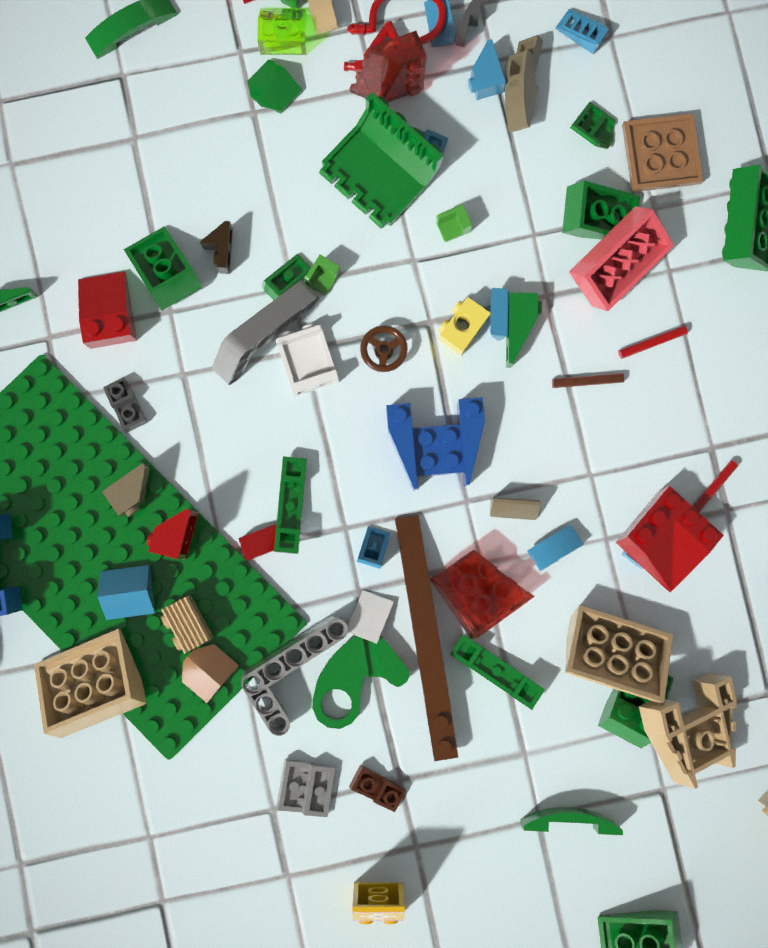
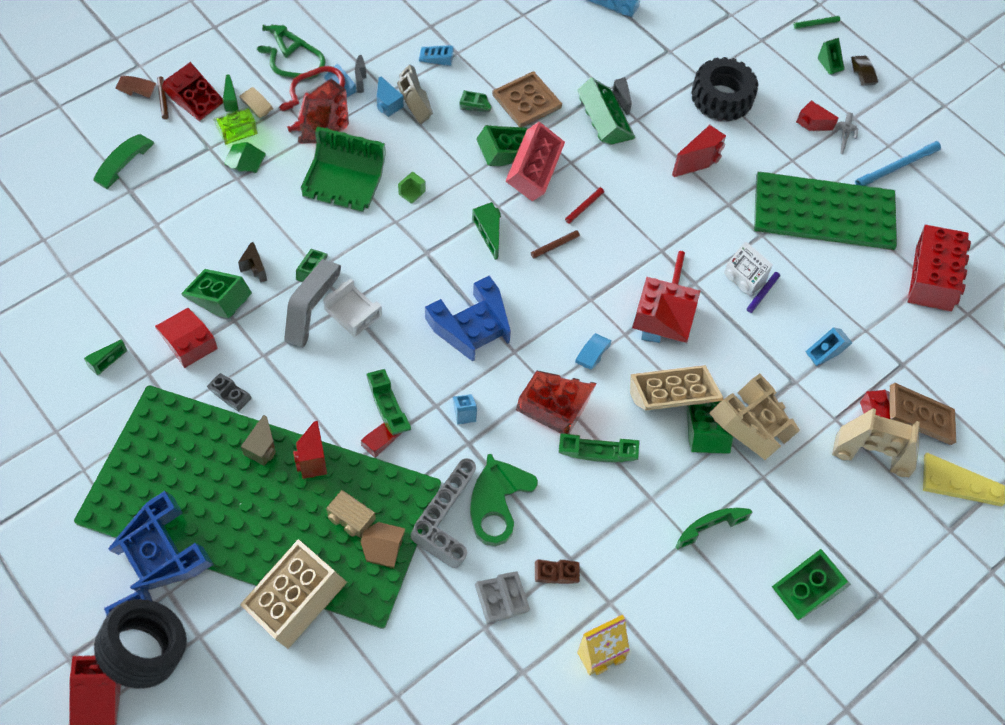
camera: 25 degrees left, 25 degrees down
dark azure slope [97,565,156,620] -> none
bright green panel [305,254,341,295] -> none
white sticker [348,590,394,644] -> none
reddish brown piece [360,325,408,372] -> none
reddish brown slope [395,515,459,762] -> none
light yellow brick [438,297,491,356] -> none
dark tan slope [489,497,541,520] -> none
dark azure slope [490,288,509,341] -> none

